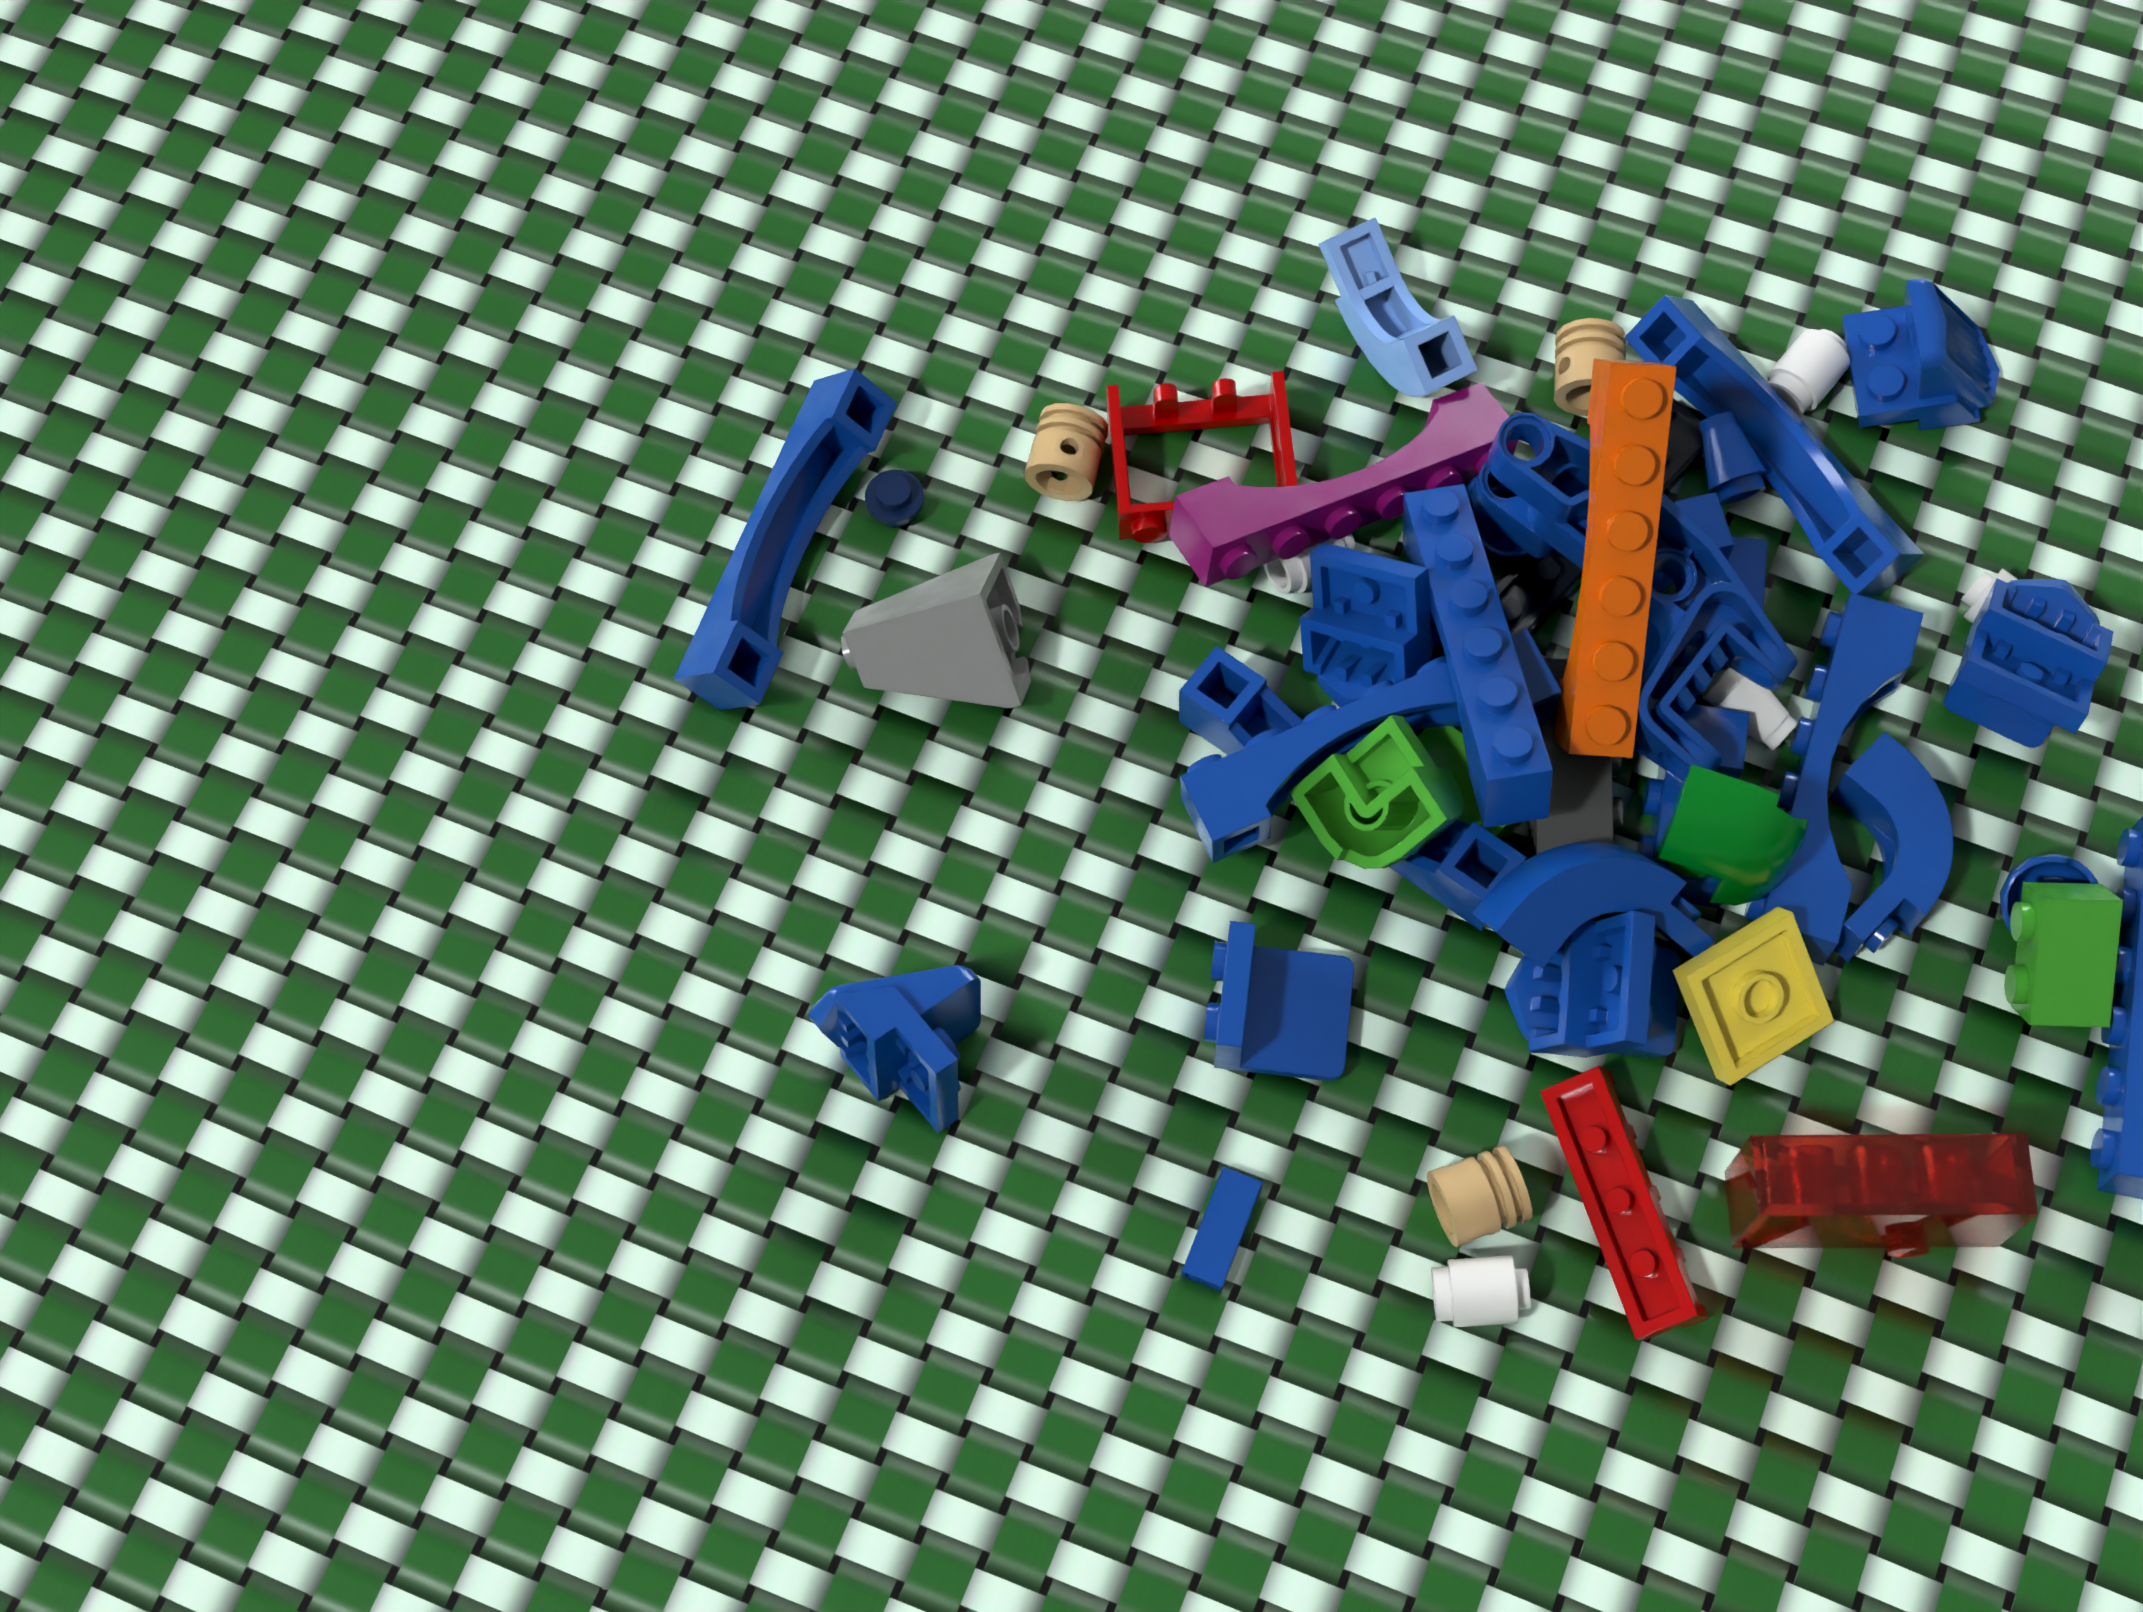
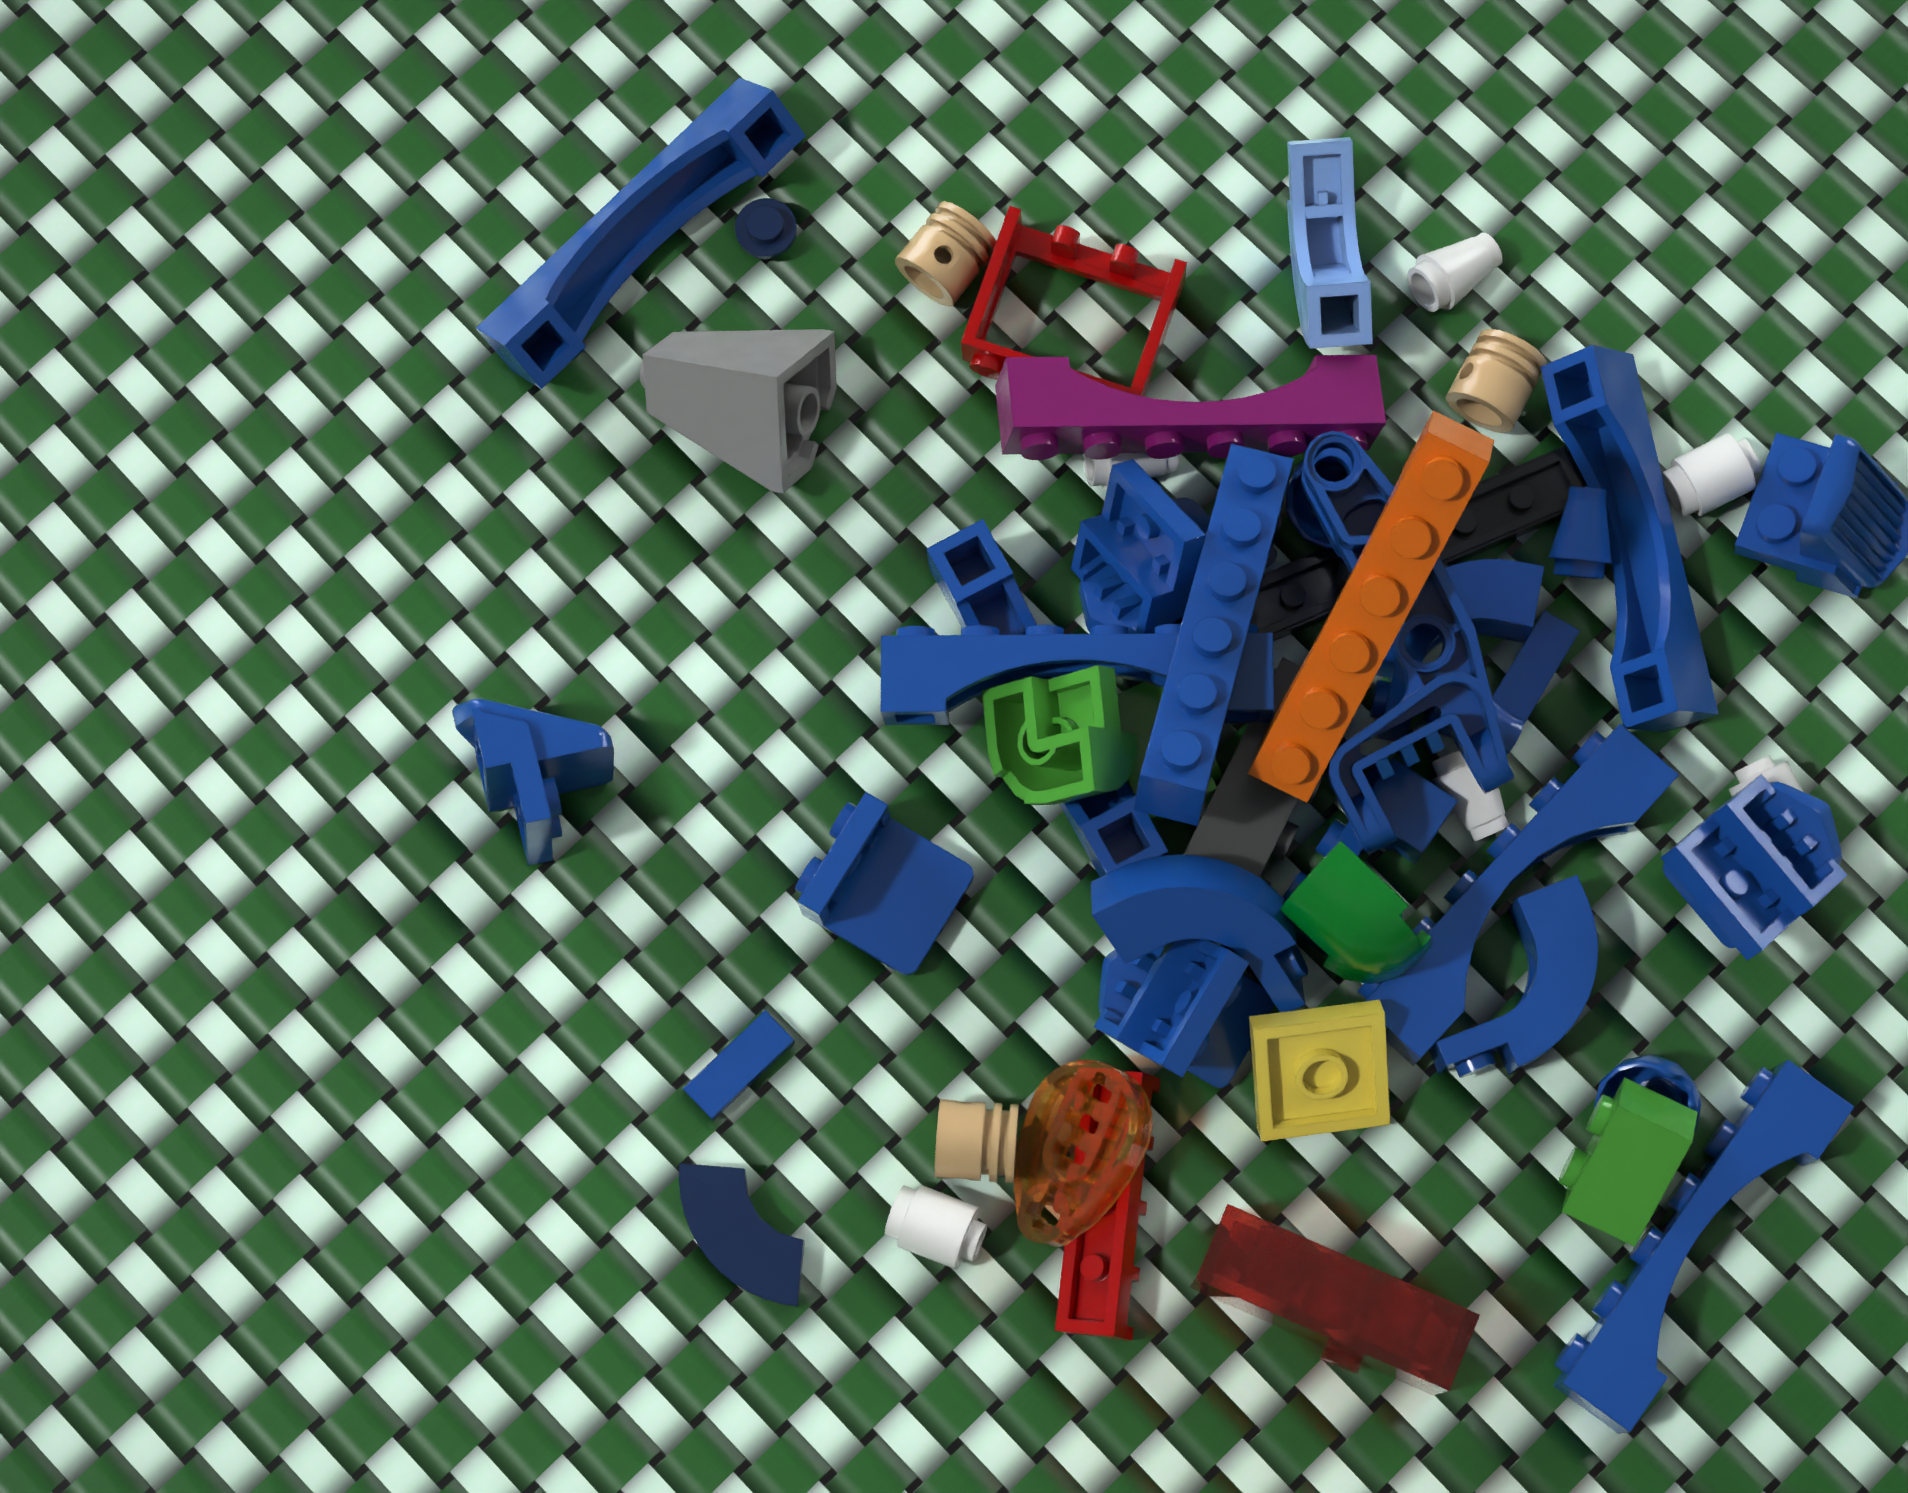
camera: 25 degrees right, 10 degrees up
none -> dark blue tile [679,1163,805,1307]
none -> clear orange piece [1014,1060,1153,1247]
none -> white cone [1407,233,1502,312]

